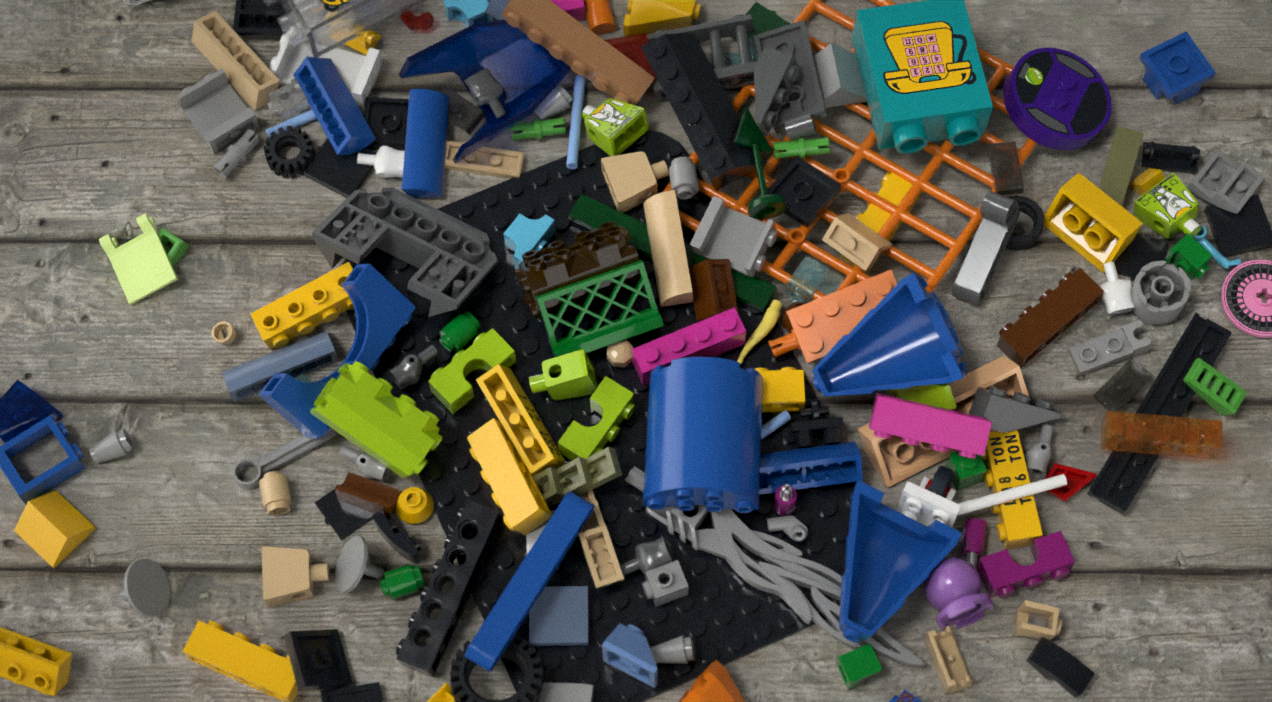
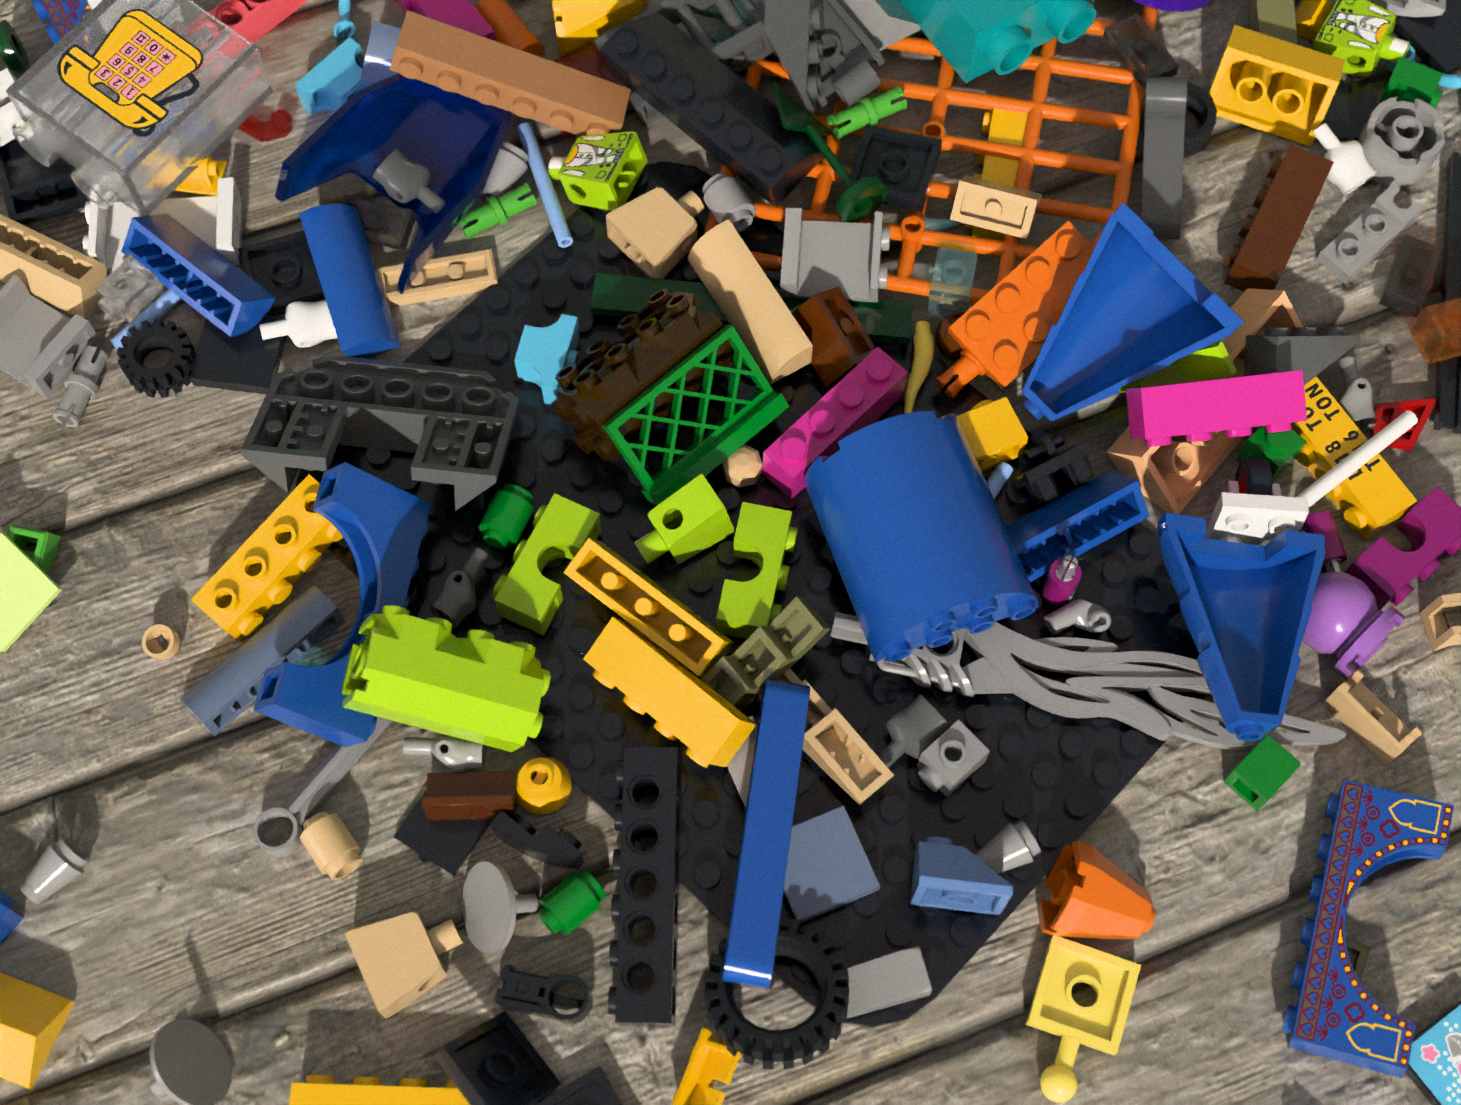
camera: 25 degrees left, 0 degrees up
none -> black piece [495,965,593,1024]

